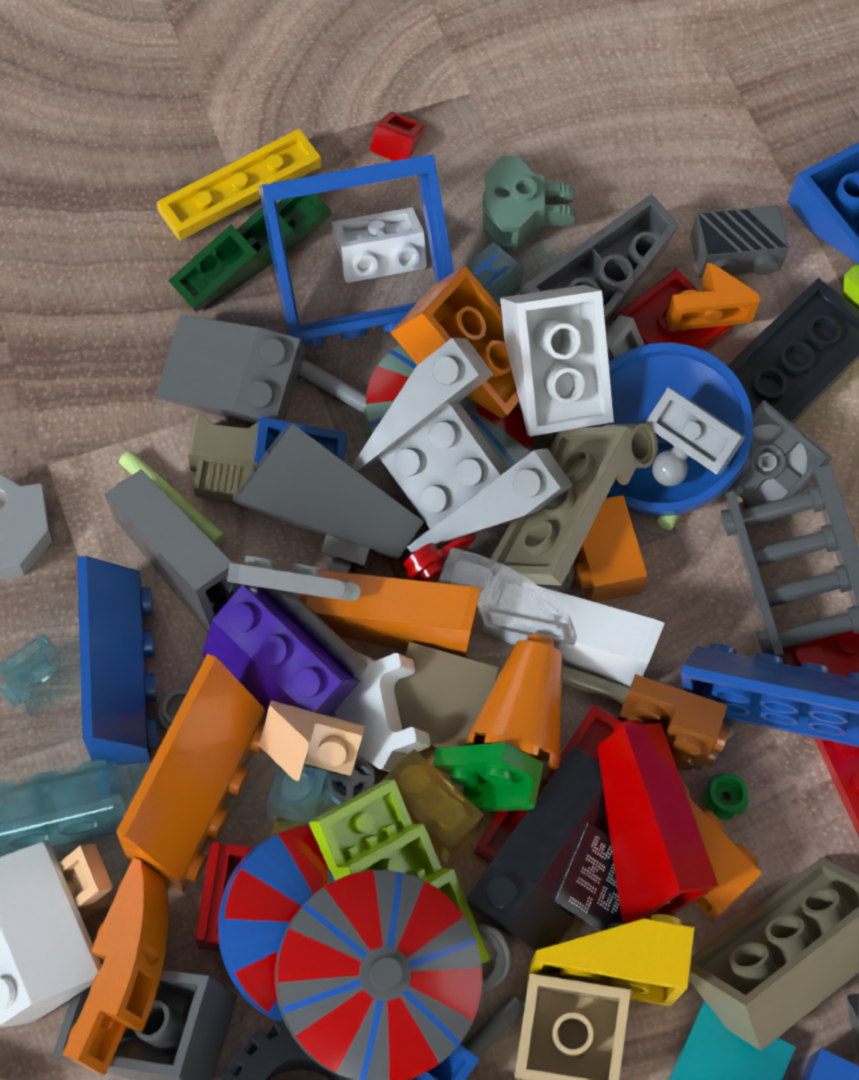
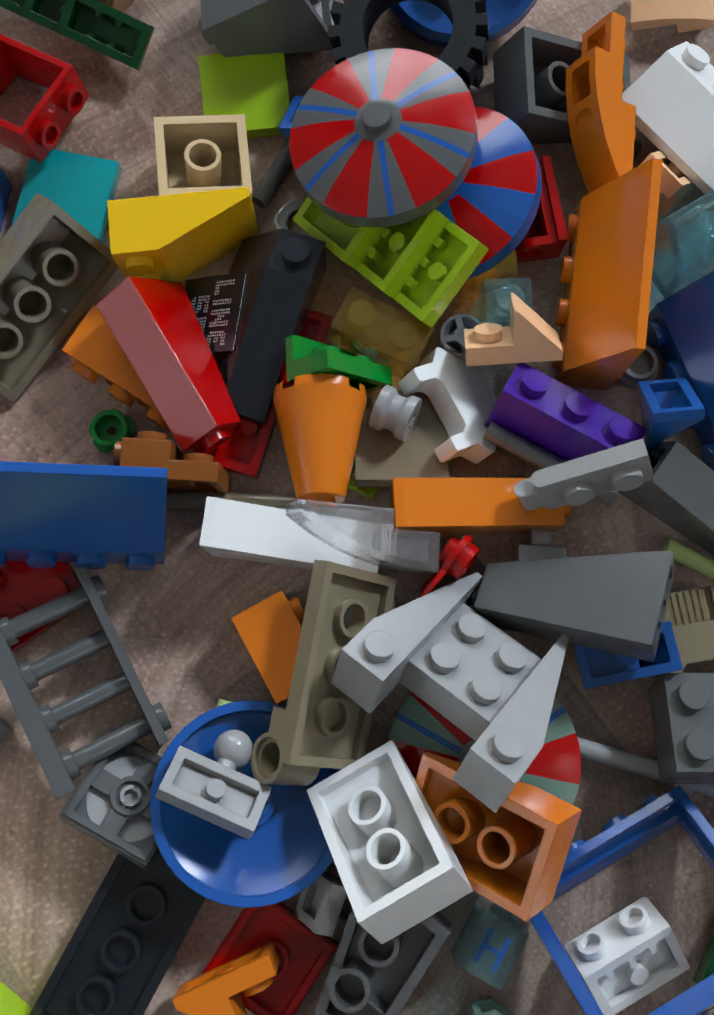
camera: 170 degrees right, 15 degrees up
none -> light grey wheel [369,385,422,442]
none -> blue slope [638,377,705,450]

